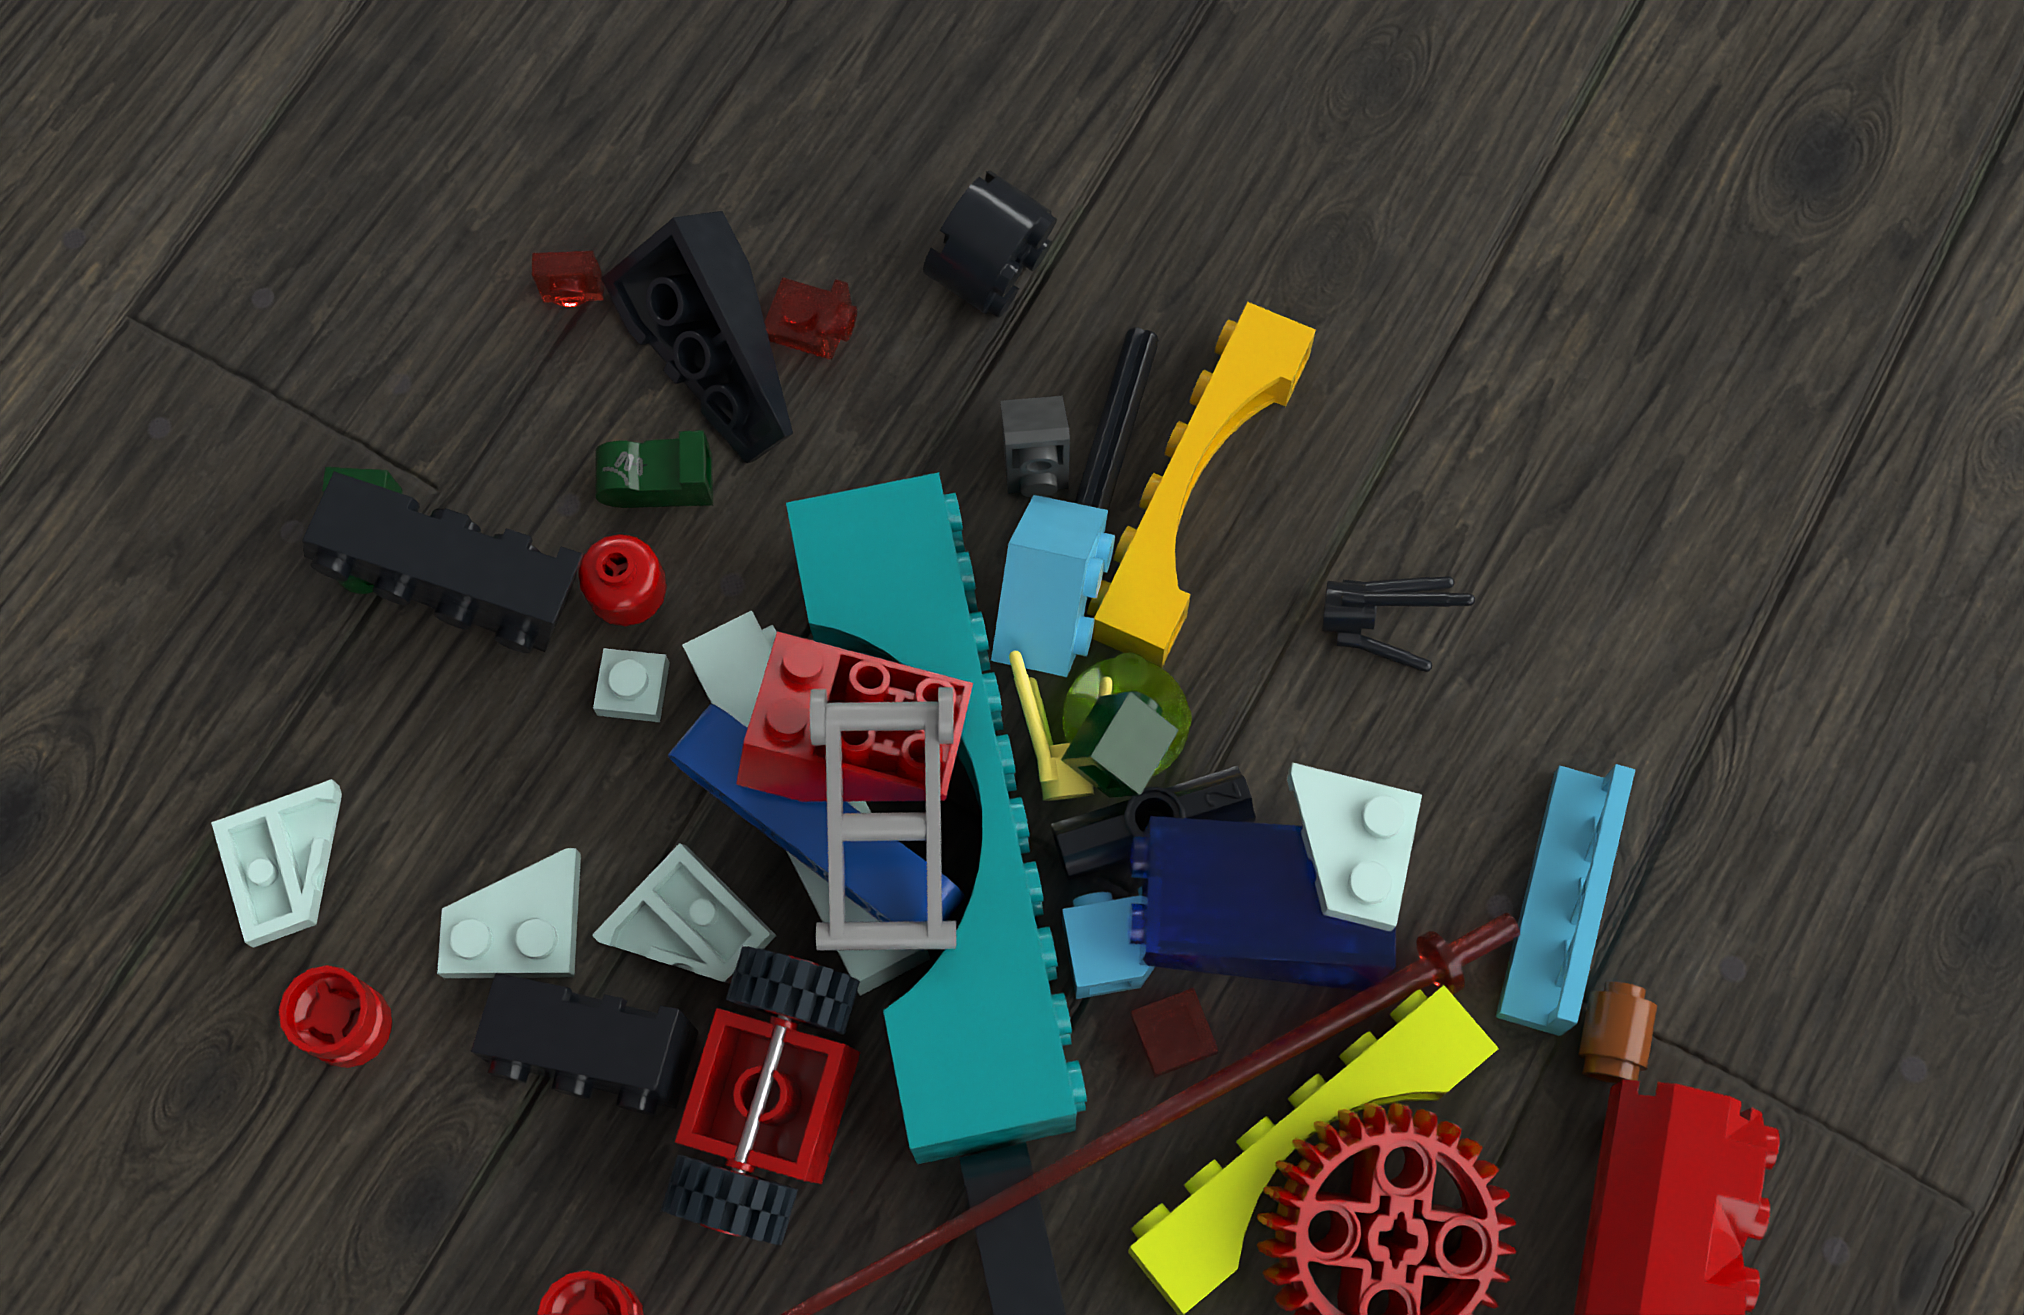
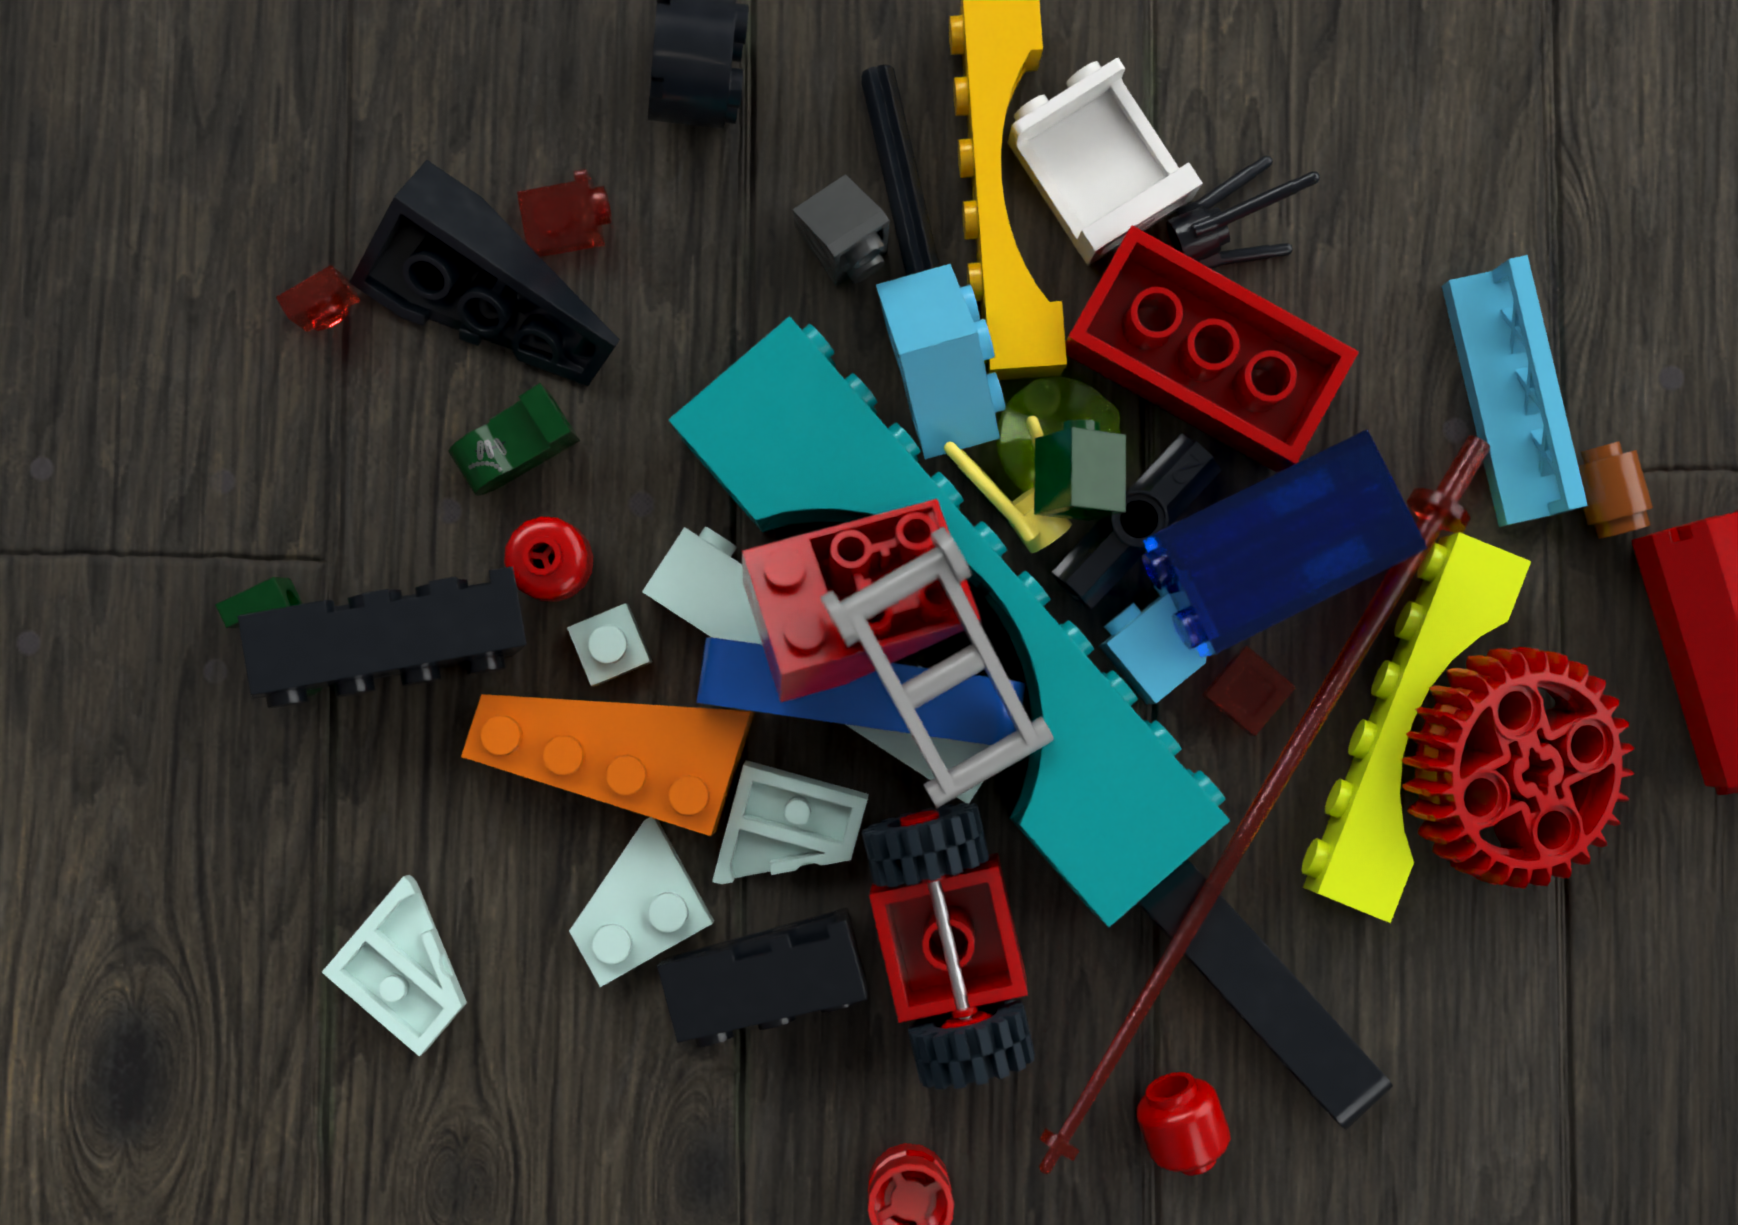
camera: 35 degrees left, 15 degrees up
red wheel [279,965,392,1068] -> none
light aqua wing [1287,763,1422,932] -> none
none -> orange wedge [461,694,755,836]
none -> white panel [1007,58,1203,266]
none -> red brick [1065,225,1359,474]

